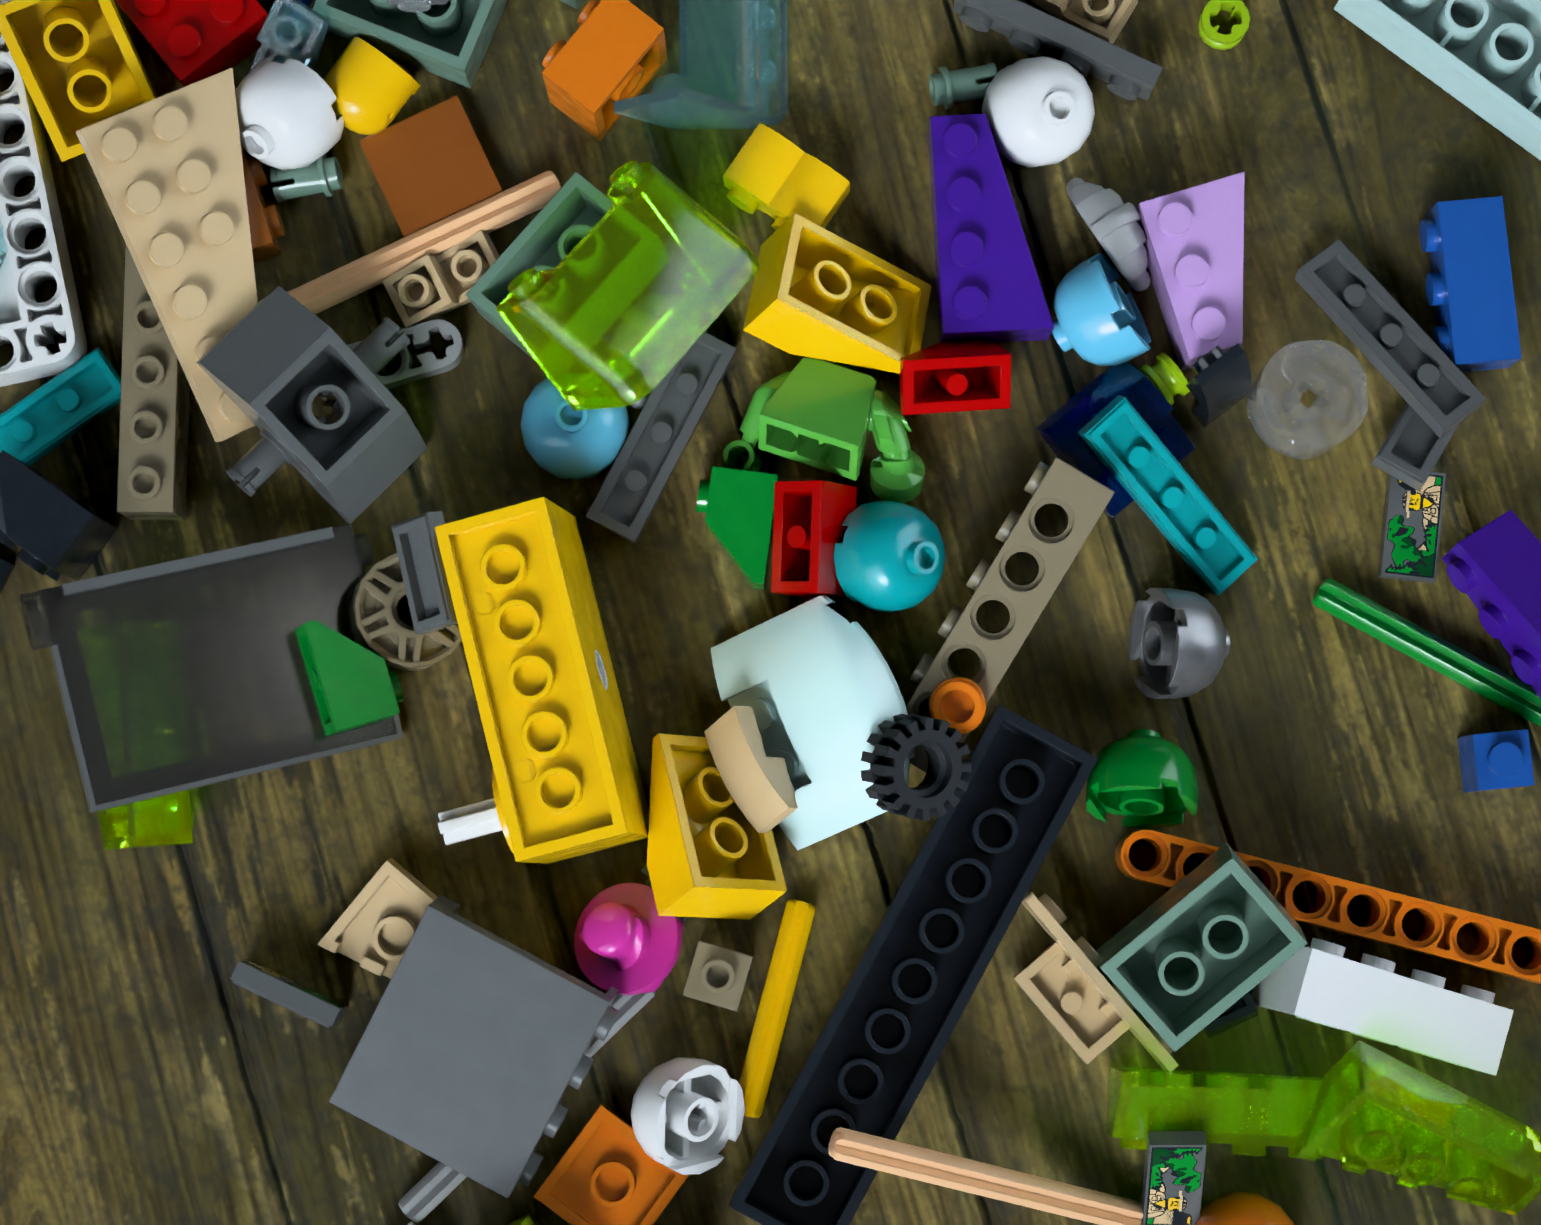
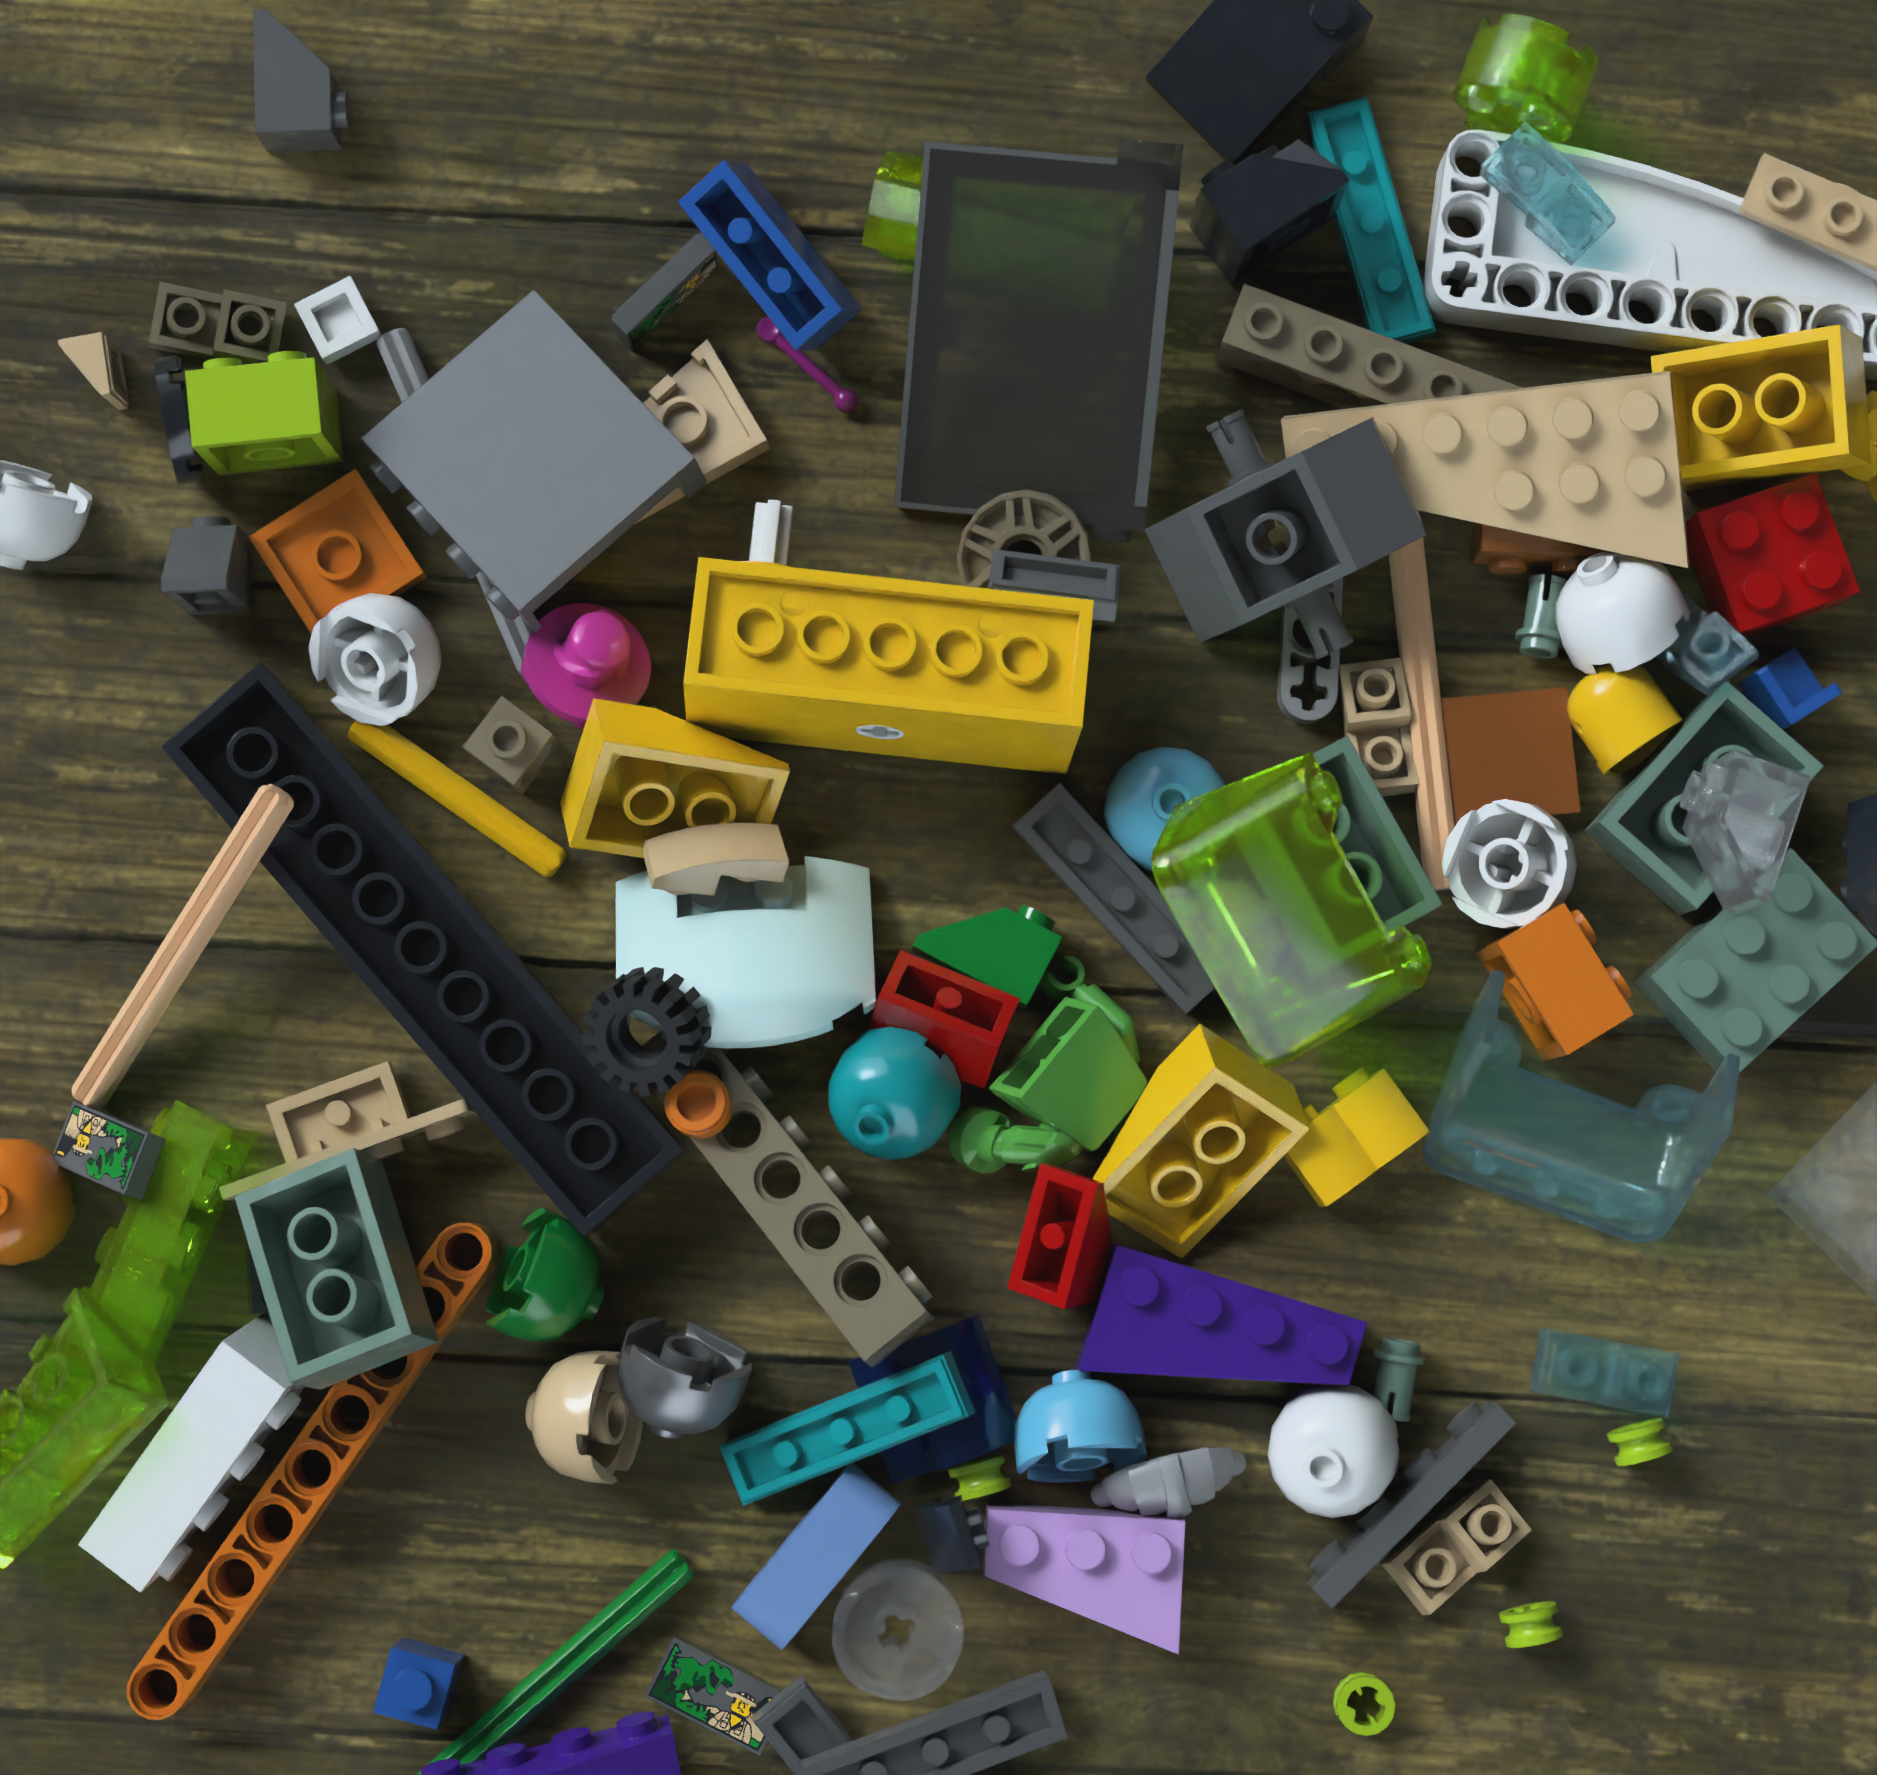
camera: 105 degrees right, 0 degrees up
green slope [294,620,403,736] -> none
none -> tan cylinder [525,1350,643,1484]
none -> blue brick [678,160,863,351]
none -> medium blue beam [731,1462,901,1650]
none -> magenta hinge [757,316,858,413]
none -> white cylinder [1442,799,1577,929]

